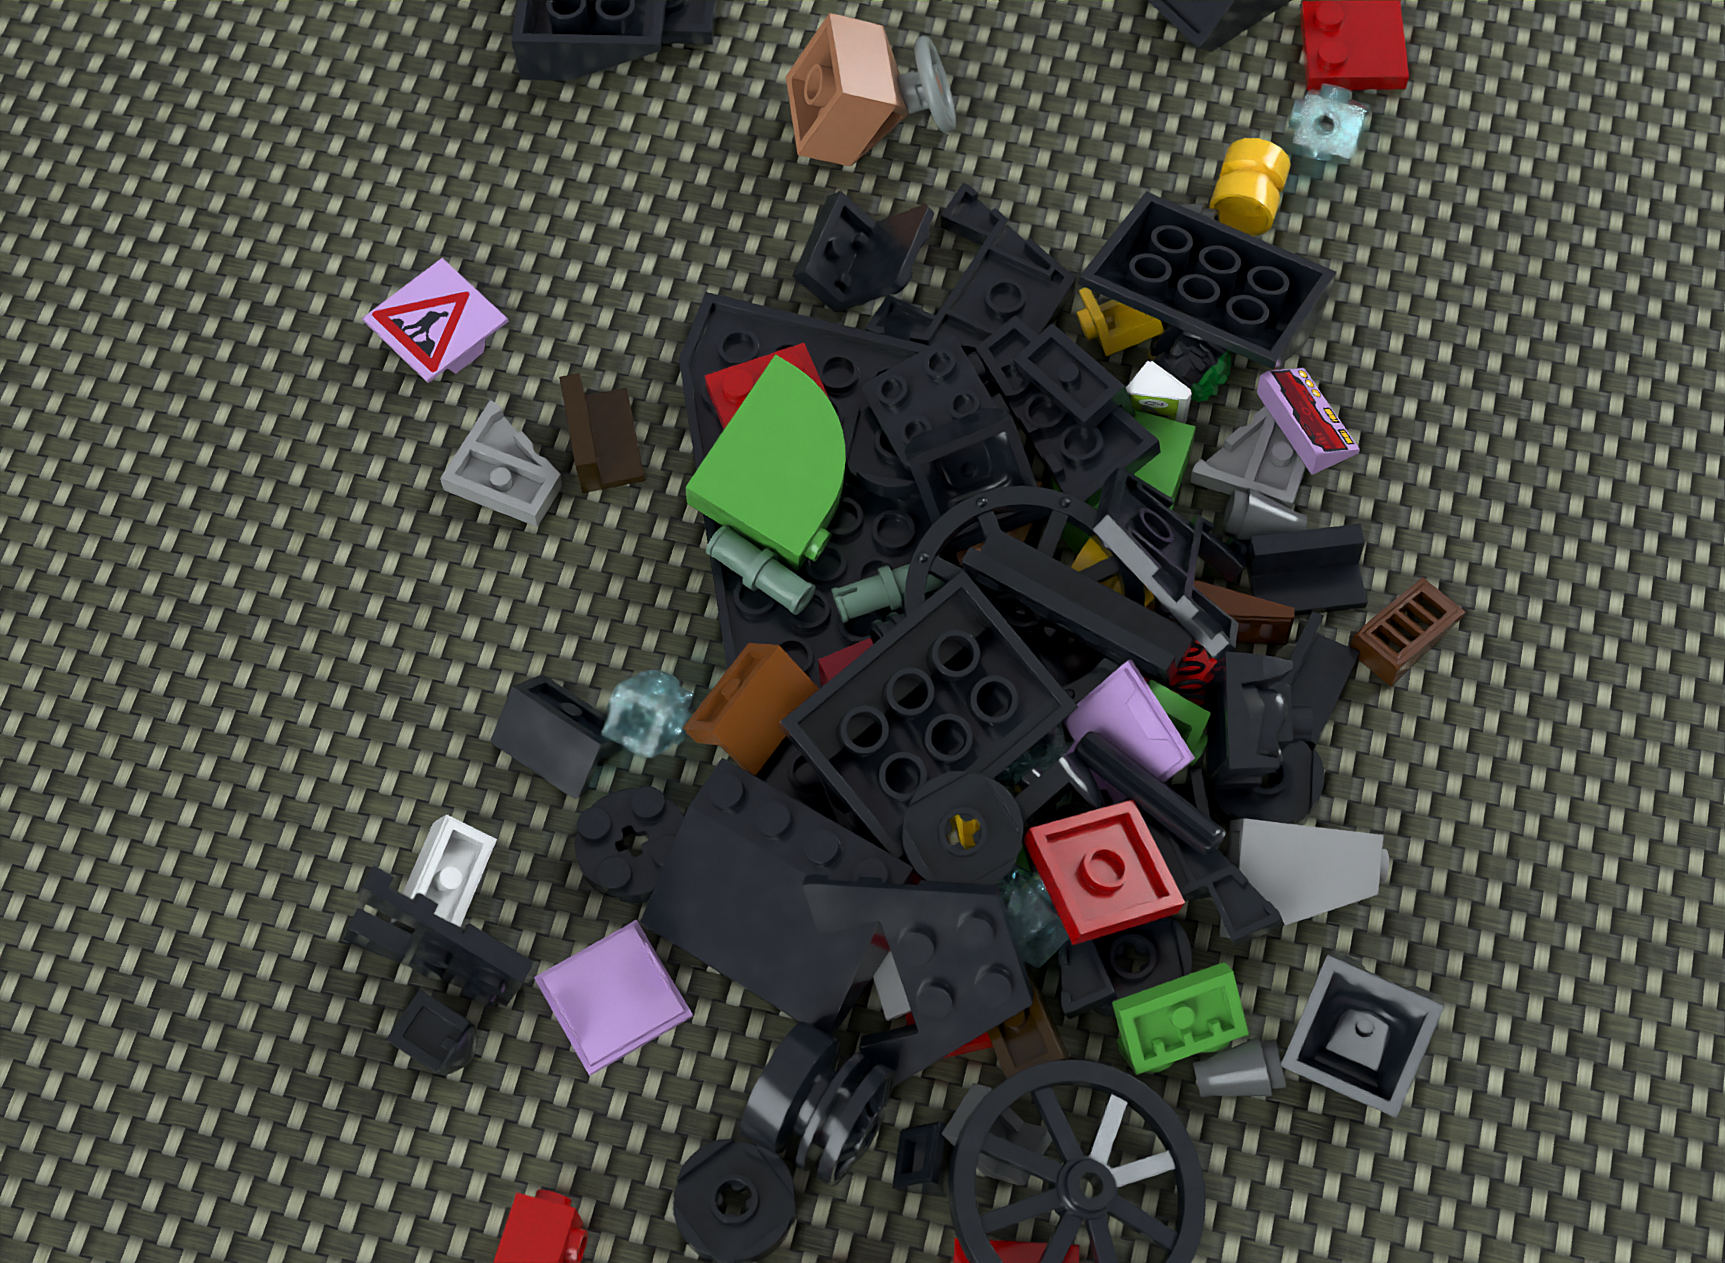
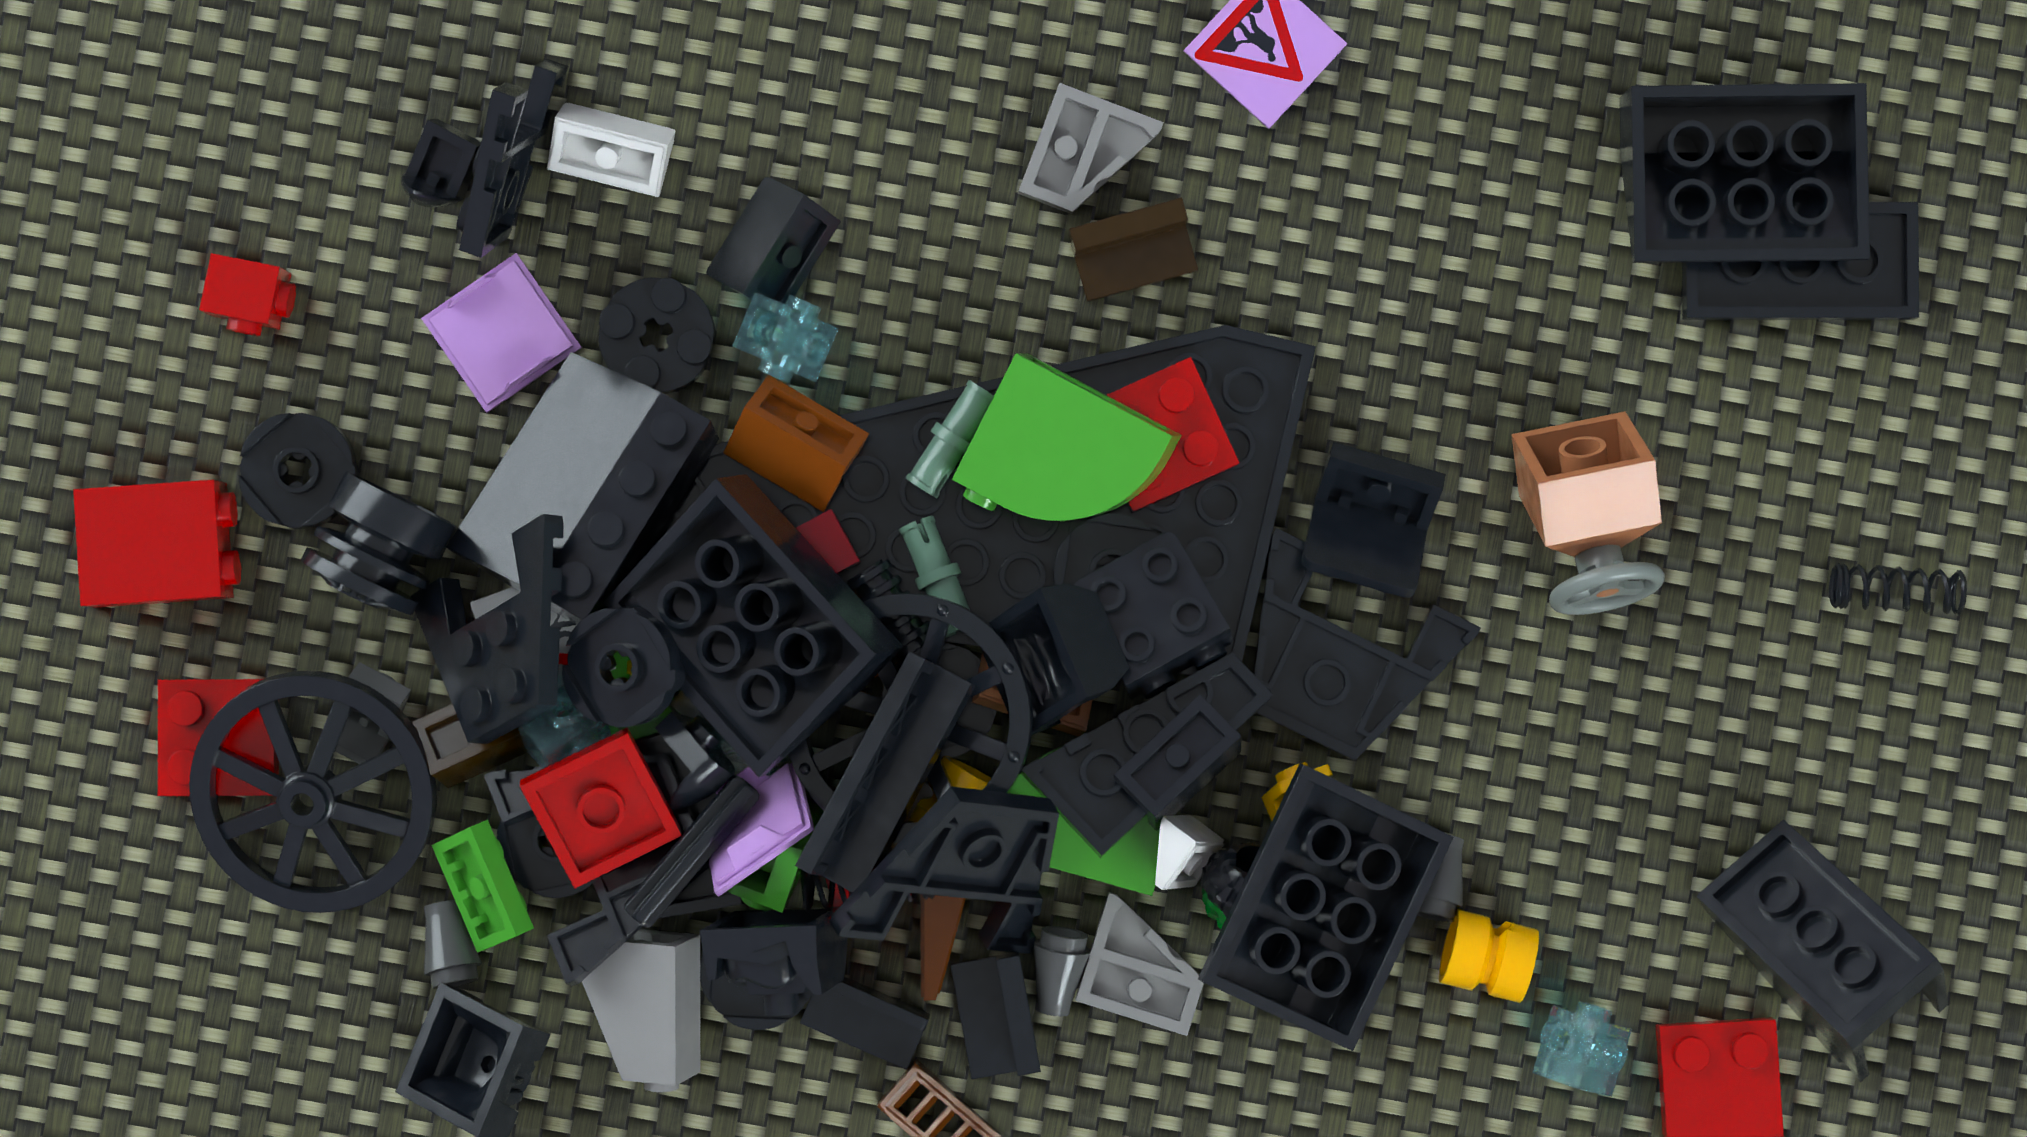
camera: 80 degrees right, 25 degrees up
black slope [892,1121,954,1198] -> none
slope [1257,368,1360,475] -> none

